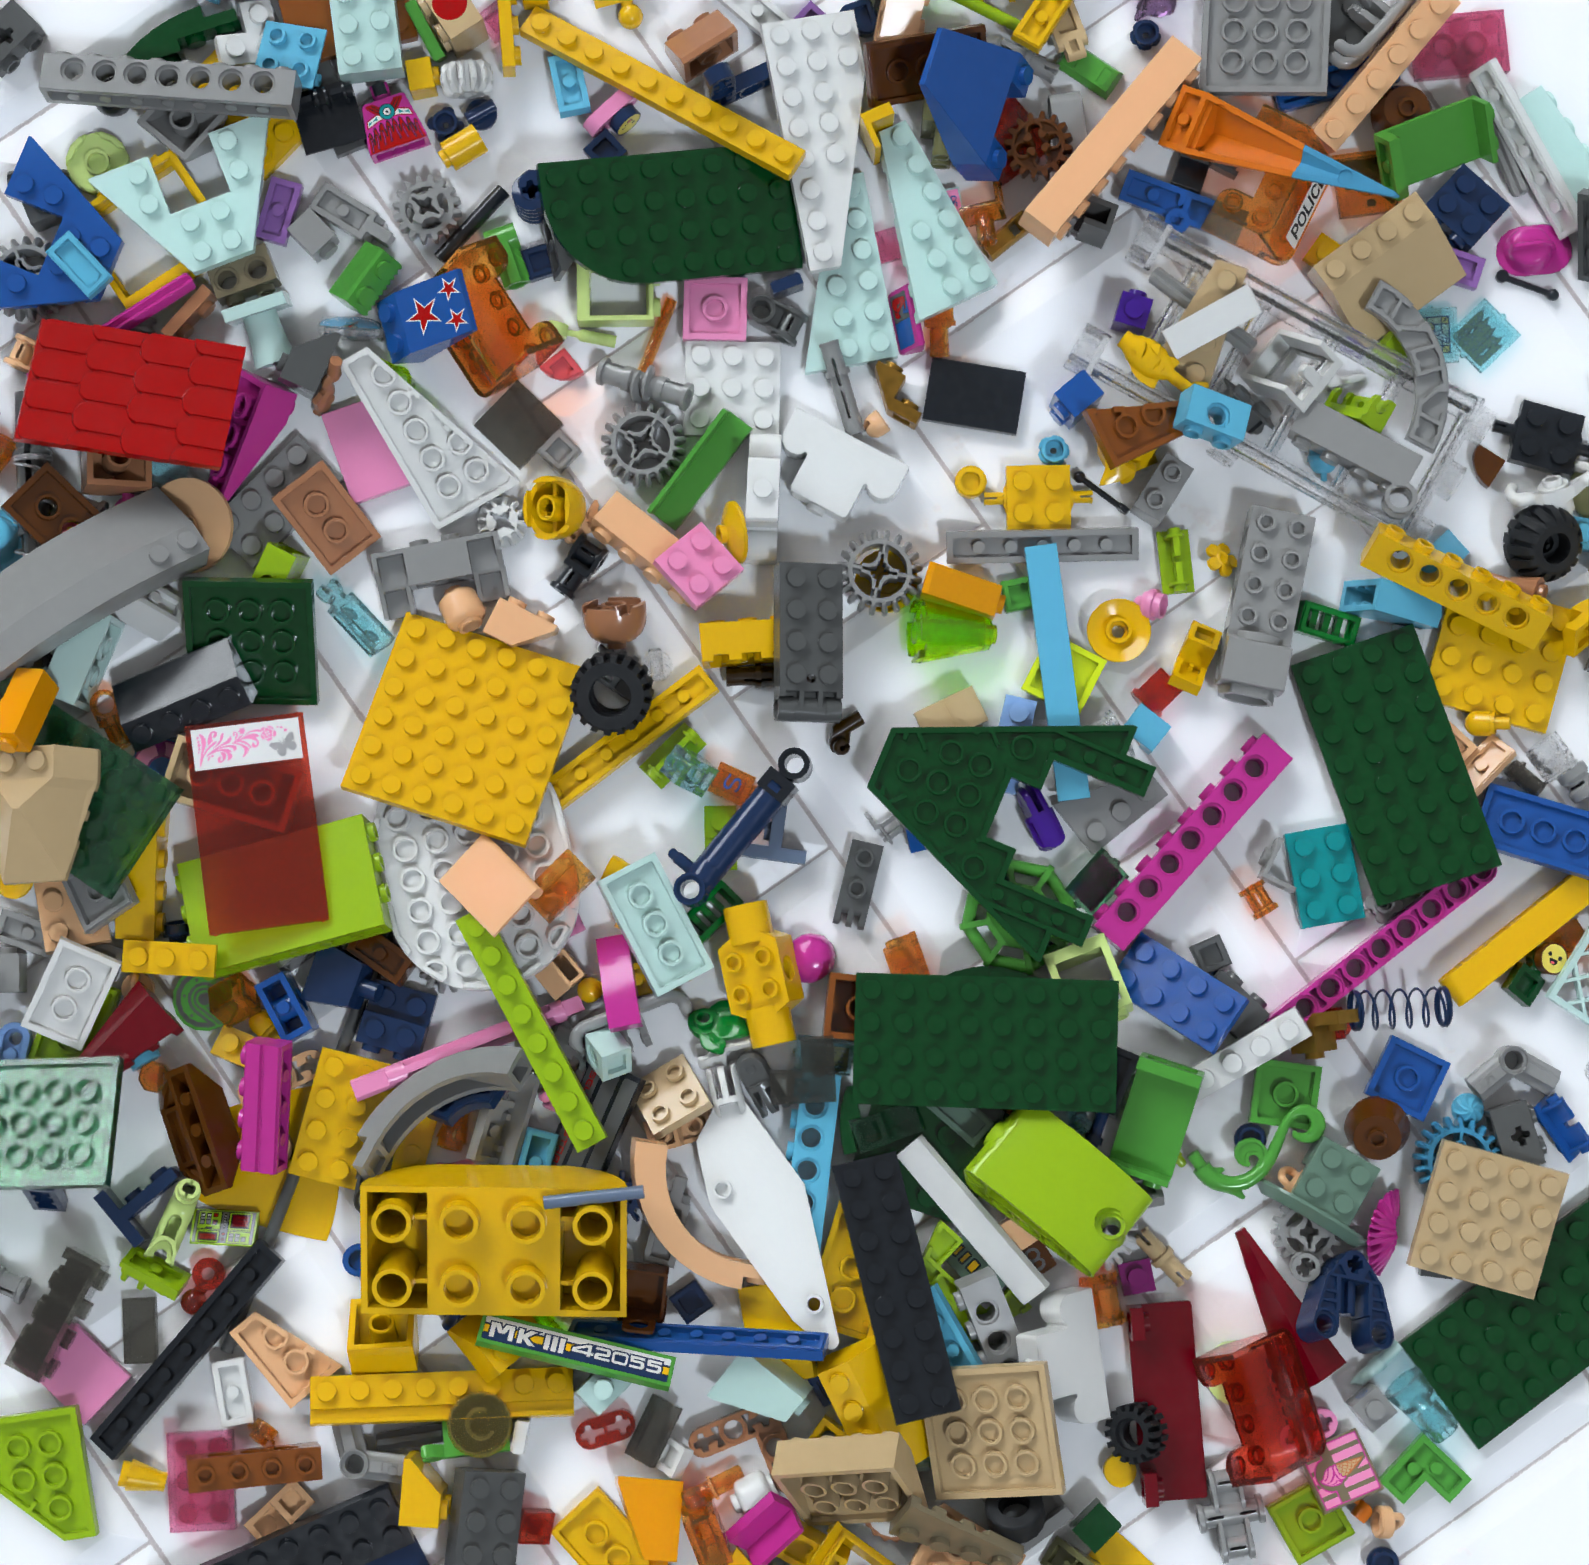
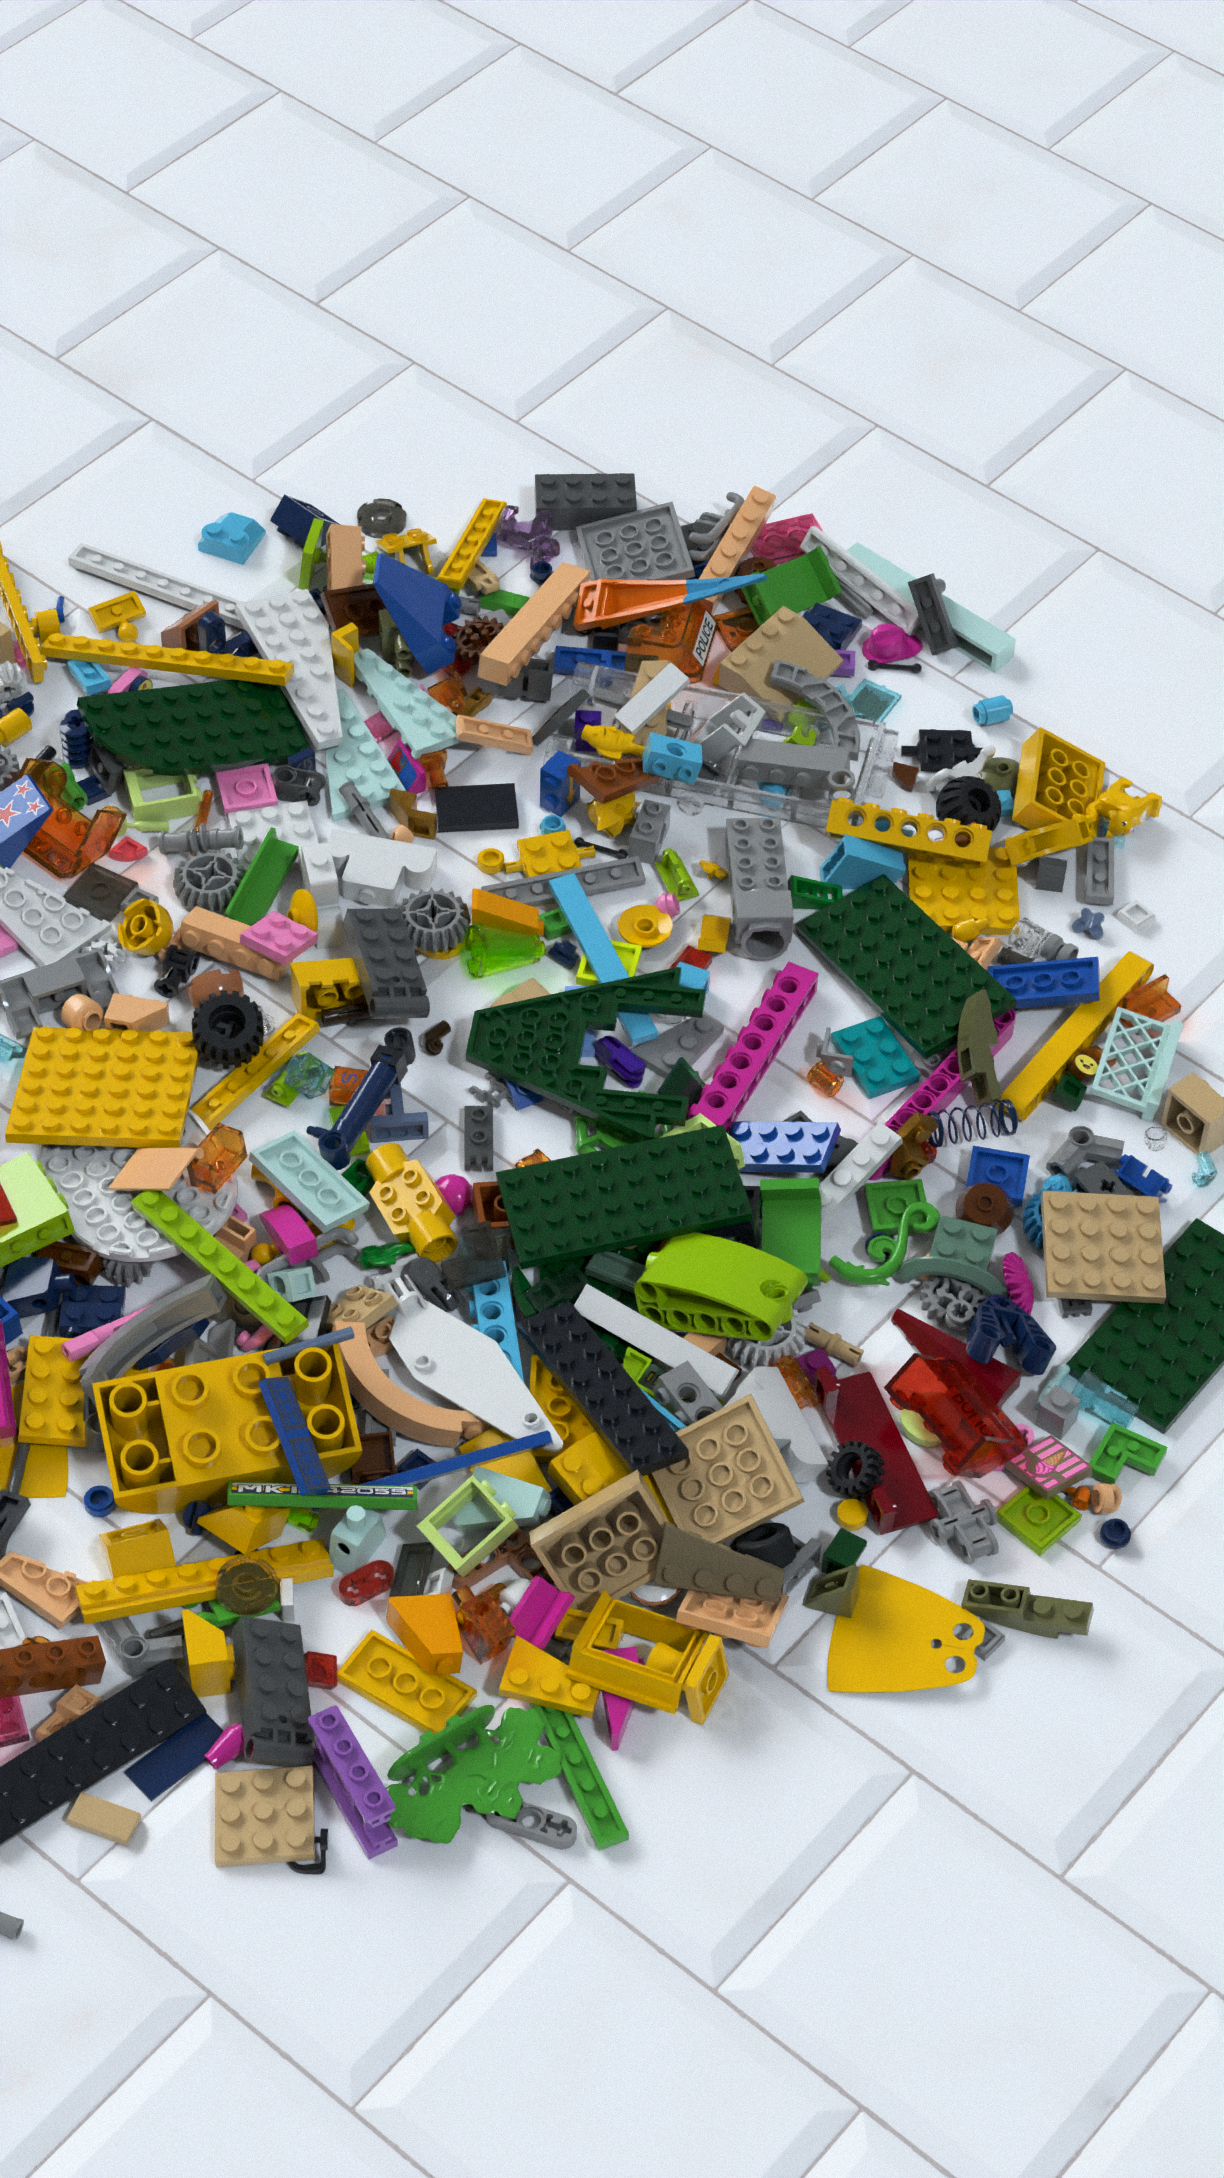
camera: 15 degrees left, 35 degrees down
none -> blue tile [258,1376,331,1496]
none -> yellowish green window [417,1475,519,1578]
none -> light nougat tile [455,714,534,755]
none -> dark grey tile [532,689,590,746]
none -> dark blue plate [548,939,579,969]
none -> olive slope [957,990,1001,1108]

